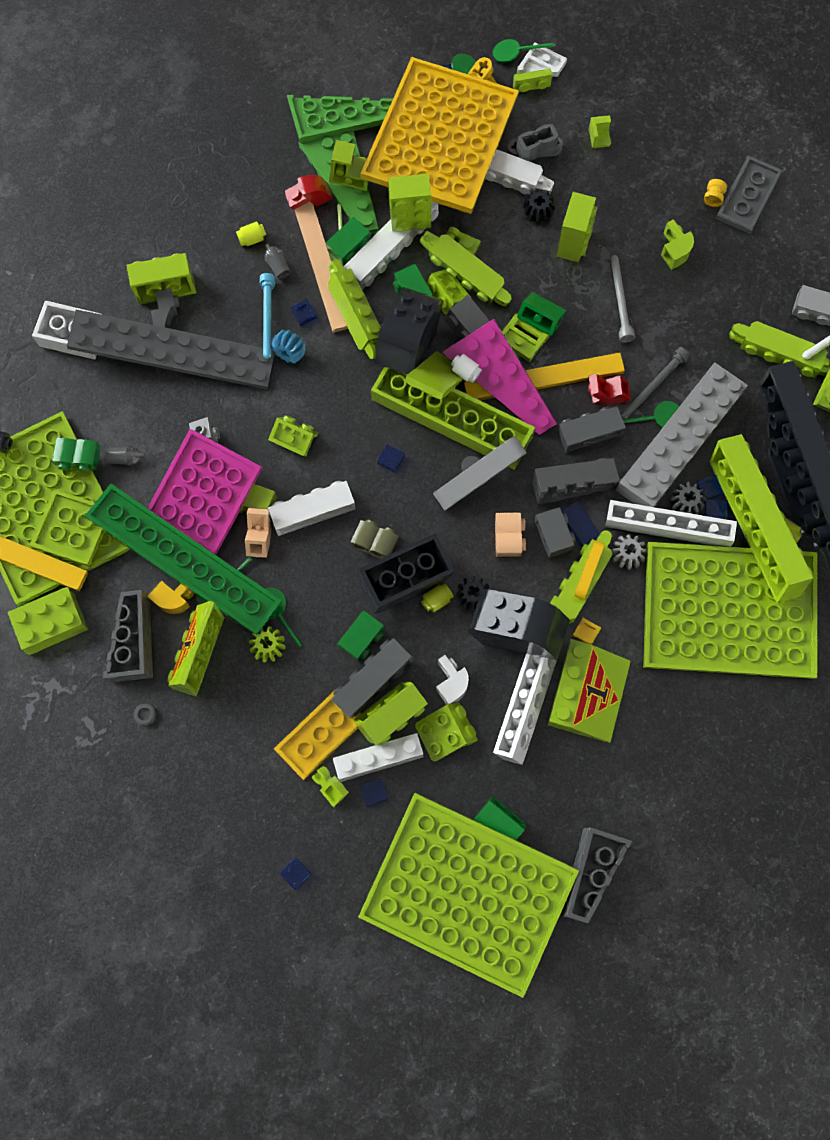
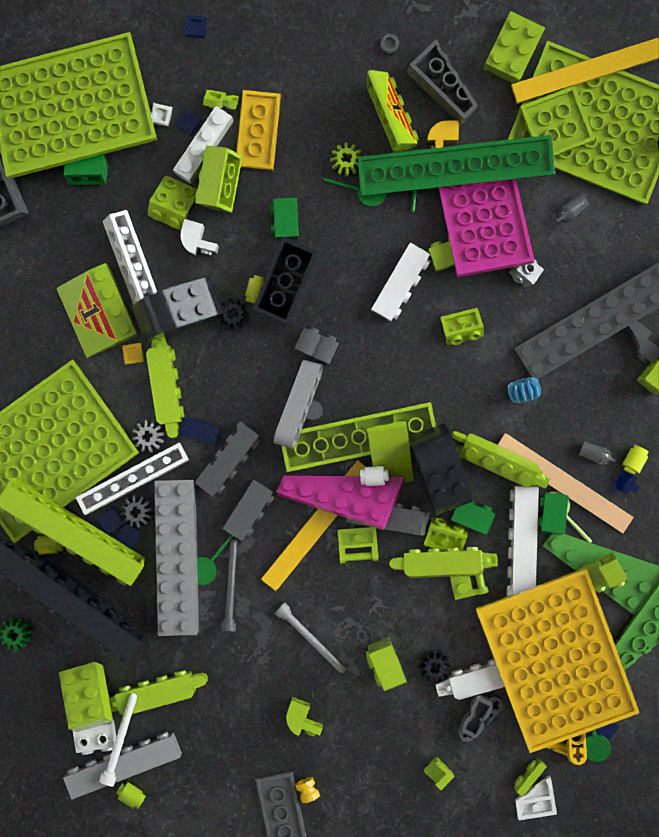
camera: 135 degrees right, 15 degrees up
green brick [52,438,101,472] -> none
light nougat brick [245,508,271,558] -> none
medium azure piece [260,273,275,359] -> none
red brick [285,175,333,210] -> none
clear blue tile [290,299,317,326] -> none
dark grey wedge [331,638,416,719] -> none
olive brick [351,520,399,559] -> none
clear blue tile [377,444,405,472] -> none
lime brick [388,174,431,232] -> none
green piece [493,39,554,63] -> none
light nougat brick [495,513,526,557] -> none
green brick [517,292,567,336] -> none
dark grey brick [535,507,576,558] -> none
yellow beam [574,541,605,600] -> none
red brick [588,374,631,406] -> none
none -> white tile [151,103,173,127]
none -> dark grey brick [294,326,339,364]
none -> clear blue tile [613,471,640,495]

